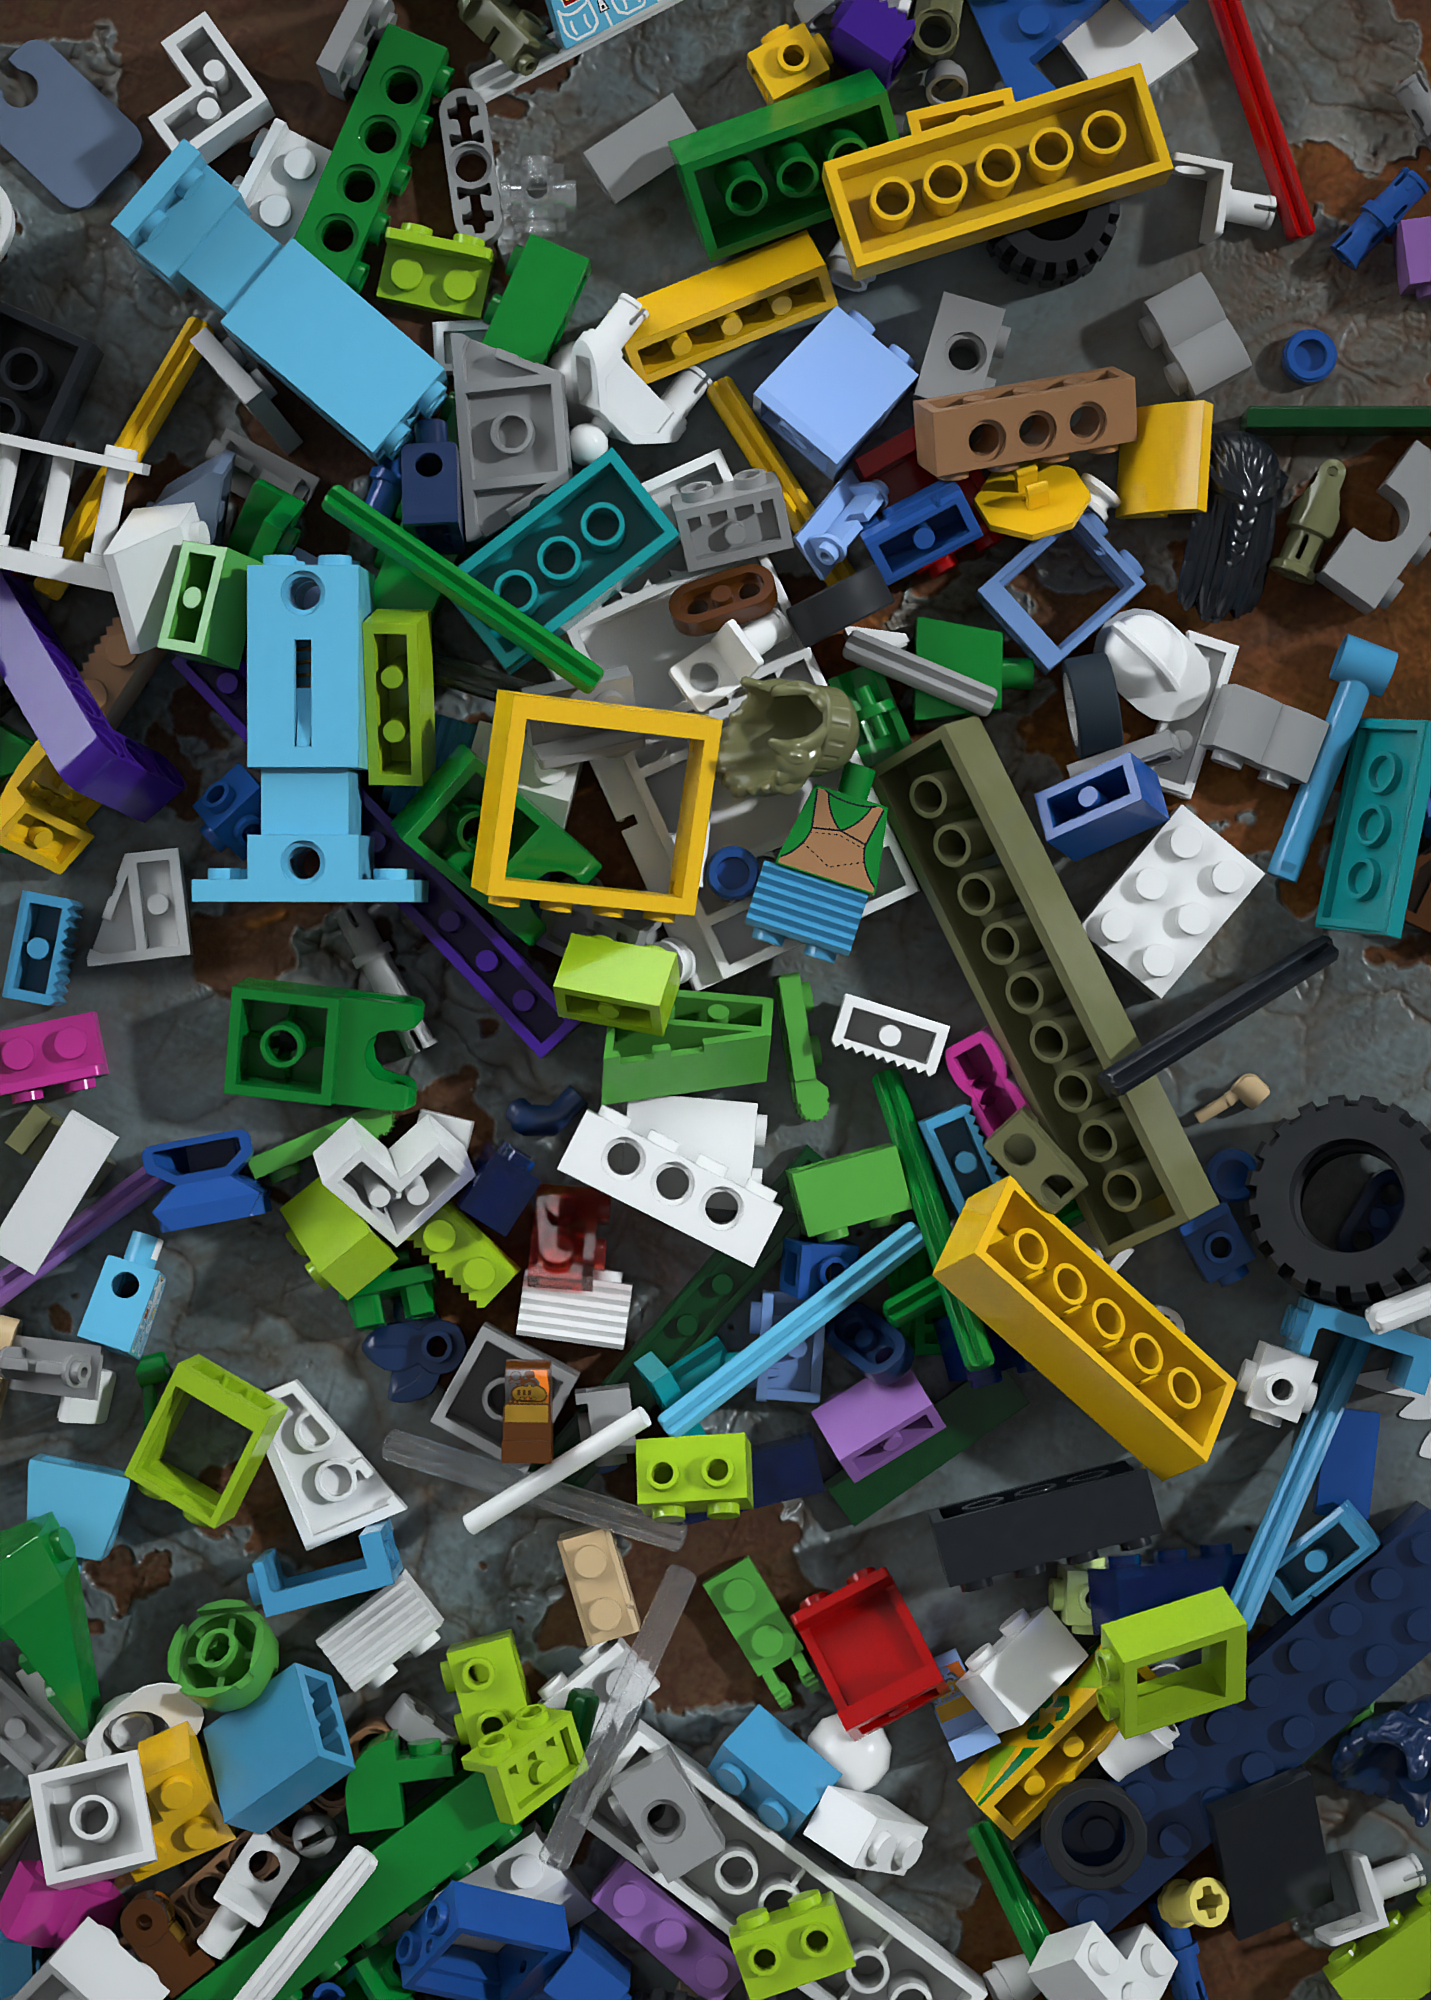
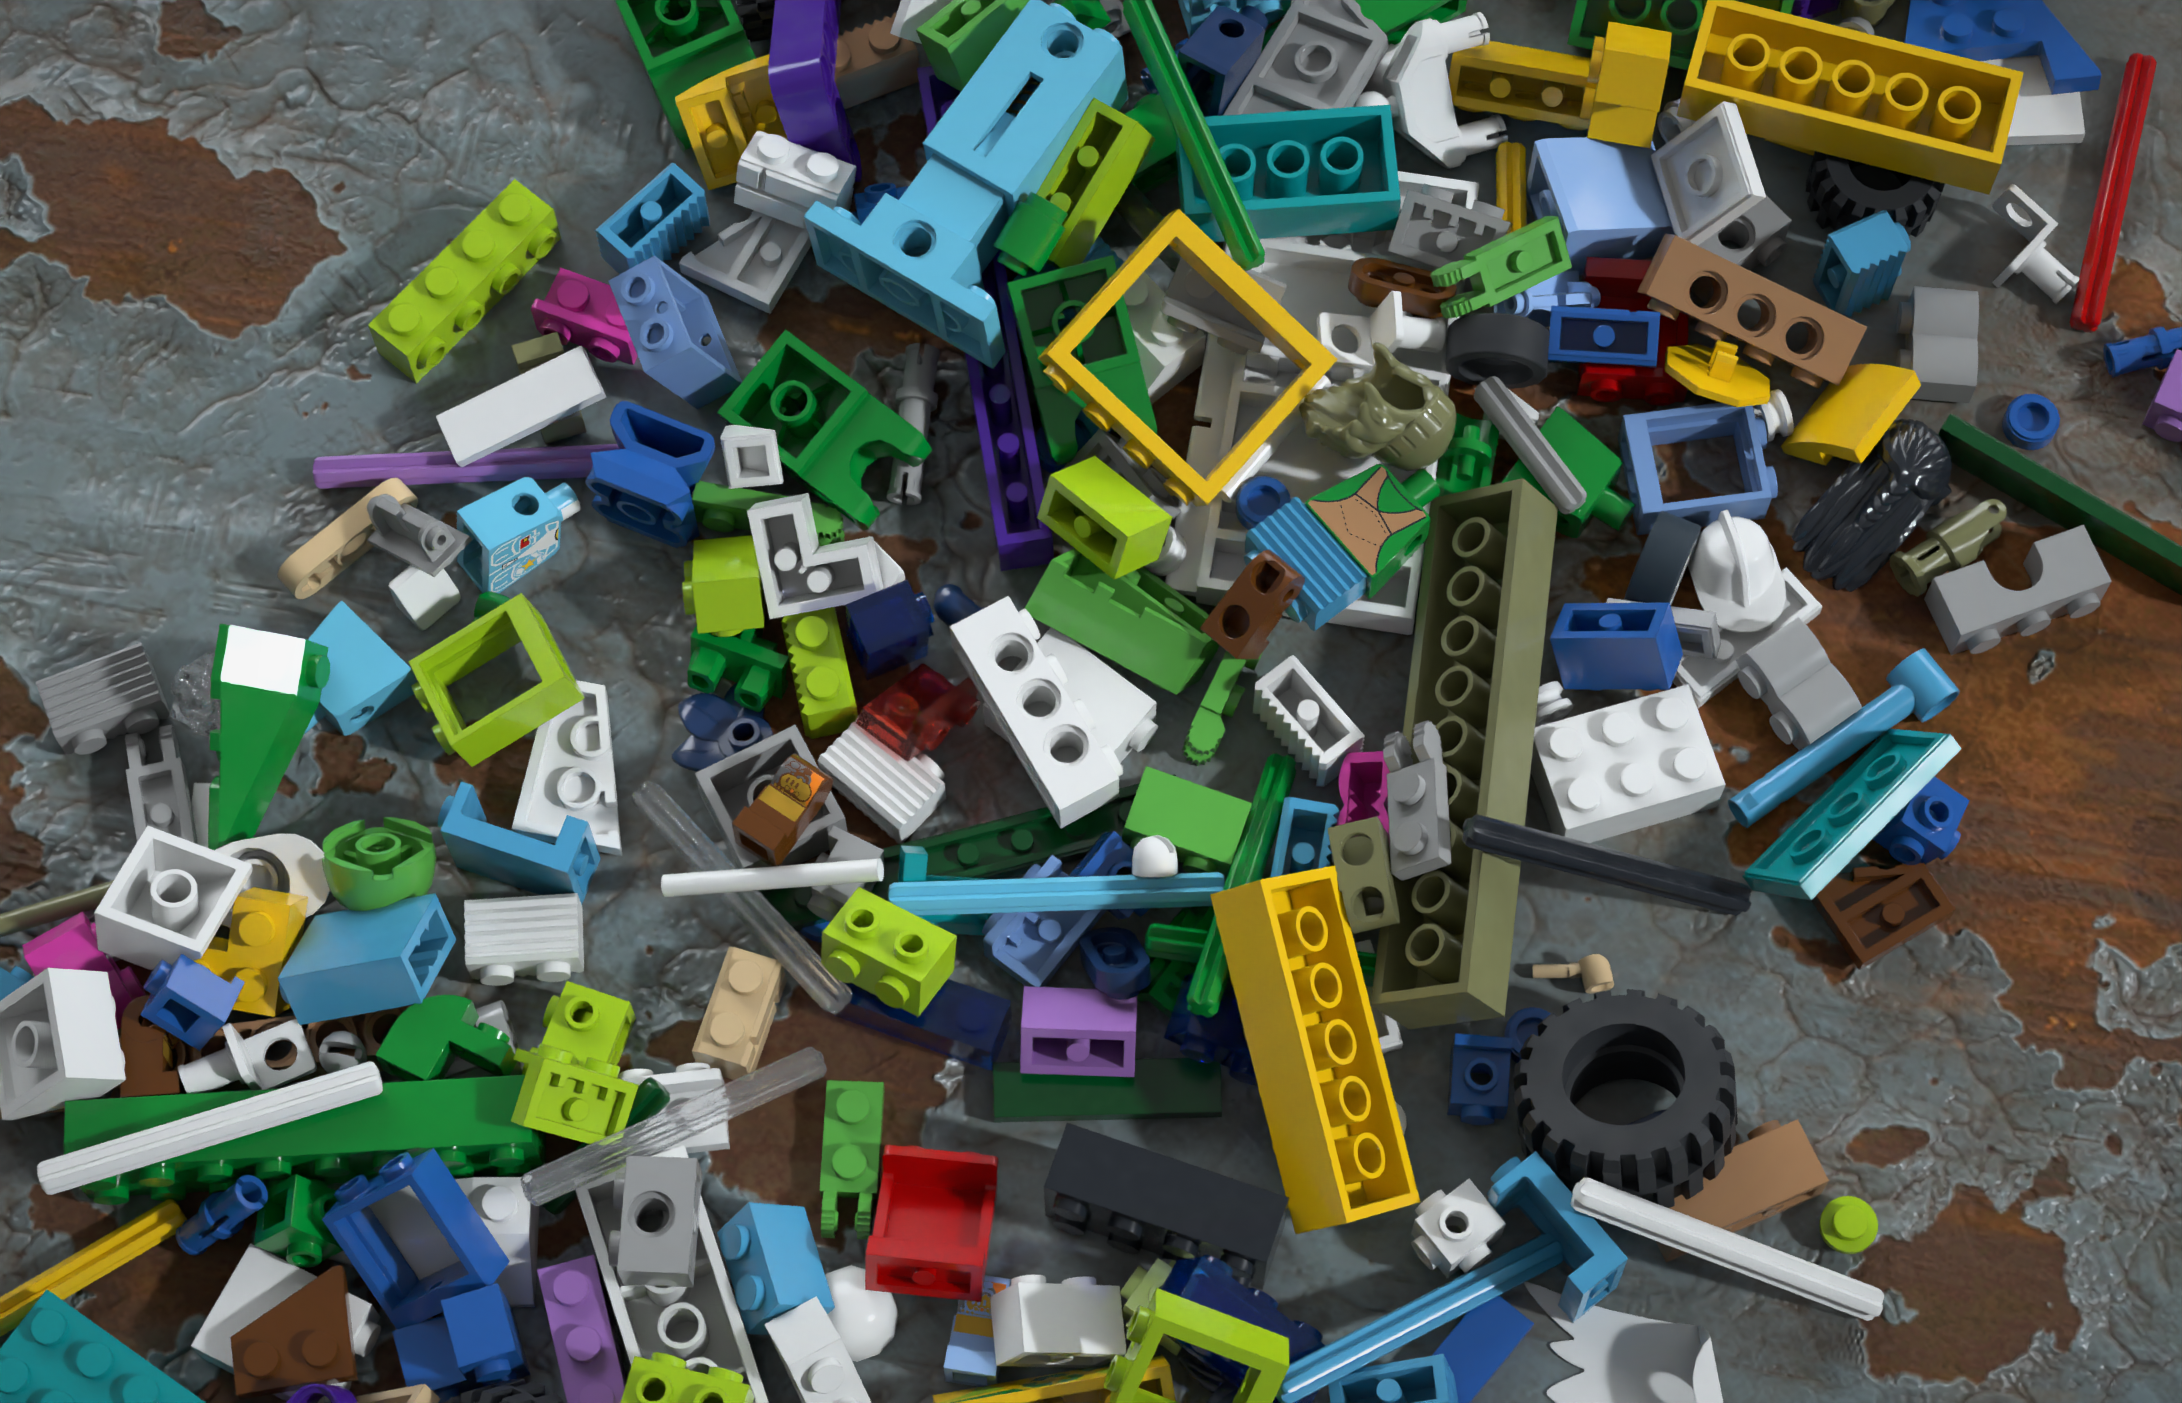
camera: 30 degrees right, 20 degrees down
none -> blue brick [140,954,245,1051]
none -> medium blue window [609,255,742,409]
none -> white slope [720,425,784,489]
none -> white brick [734,130,856,229]
none -> green brick [993,192,1068,277]
none -> white hinge [1132,835,1178,877]
none -> reddish brown leg [1200,549,1305,659]
none -> light grey hinge [1383,720,1452,881]
none -> bright green hinge [1430,216,1572,319]
none -> white bush [1535,681,1574,727]
none -> yellow brick [1580,22,1672,149]
none -> white tile [1650,101,1766,246]
none -> dark azure brick [1812,210,1911,317]

